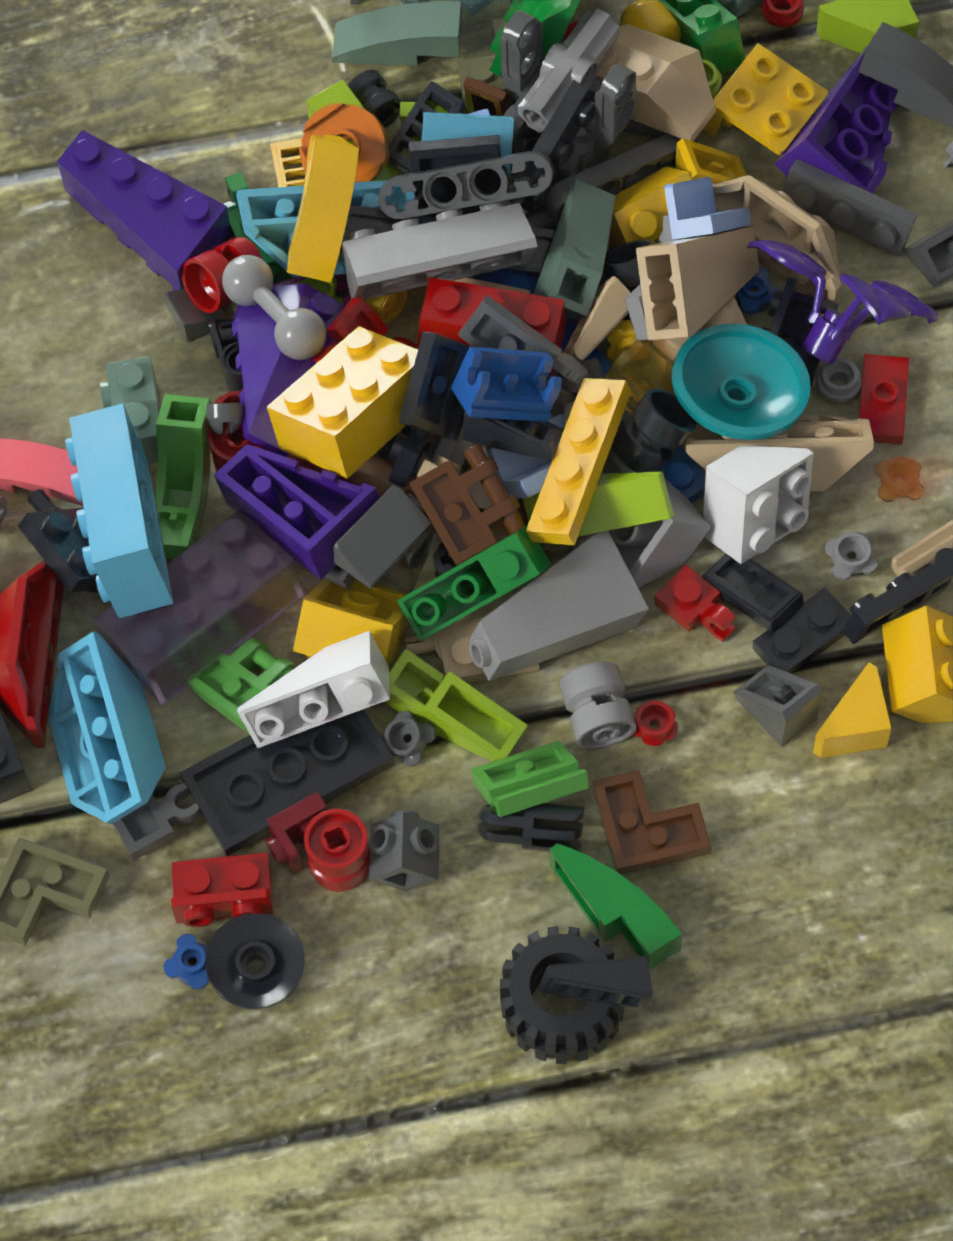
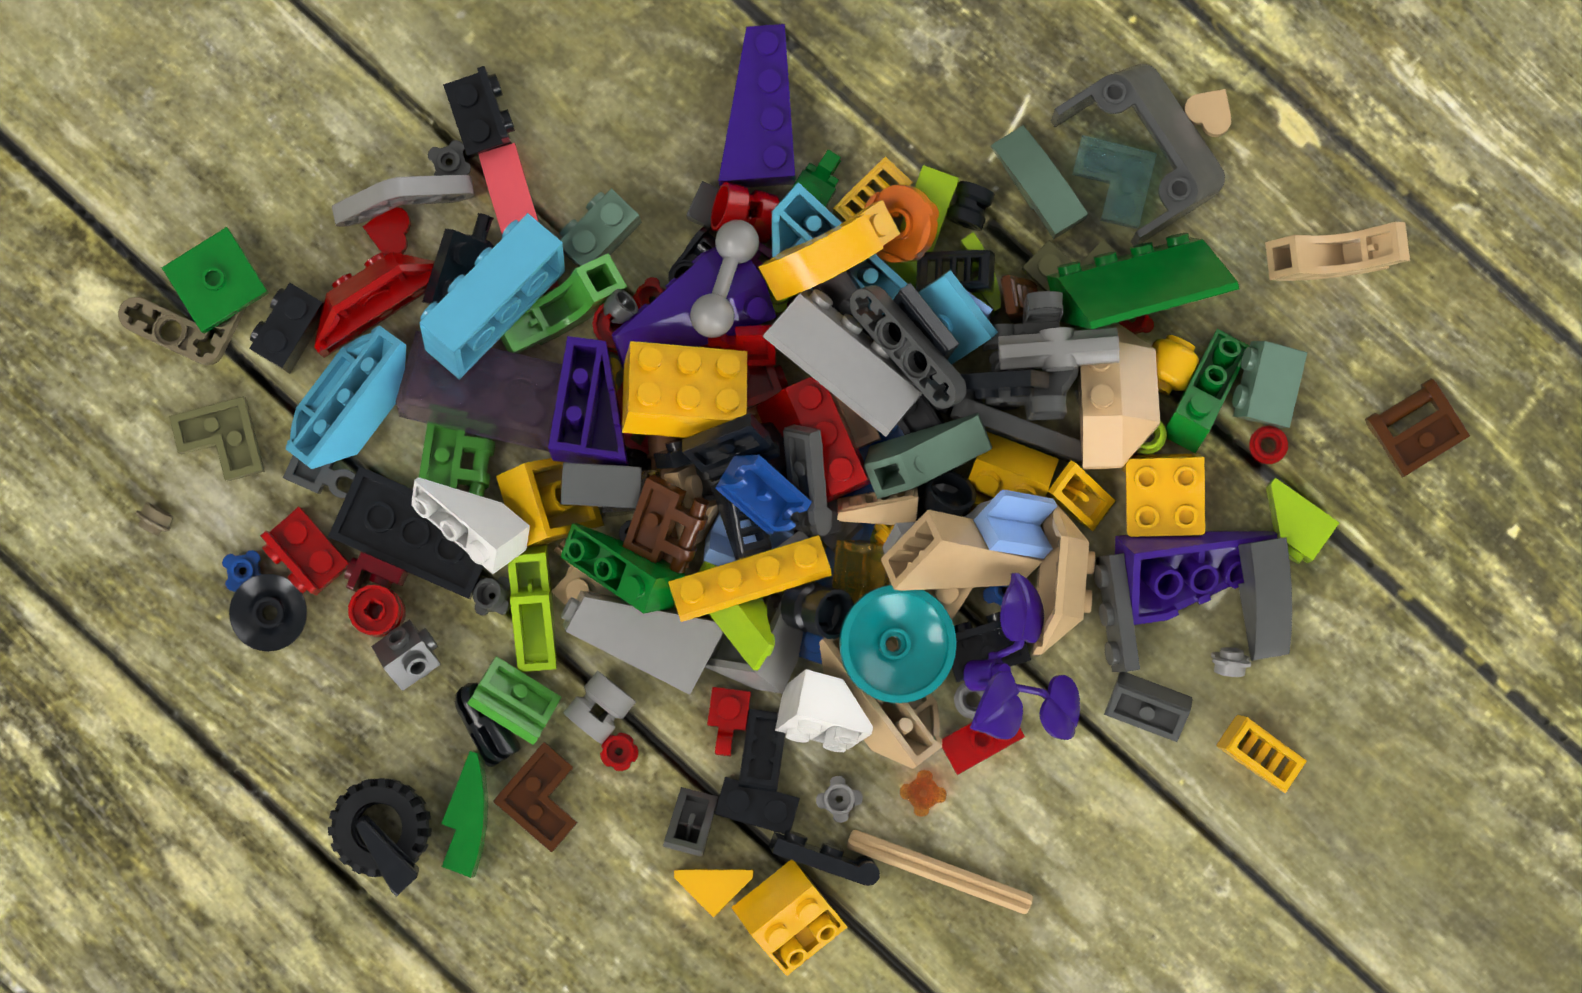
camera: 60 degrees right, 20 degrees up
none -> dark tan plate [136,502,173,536]

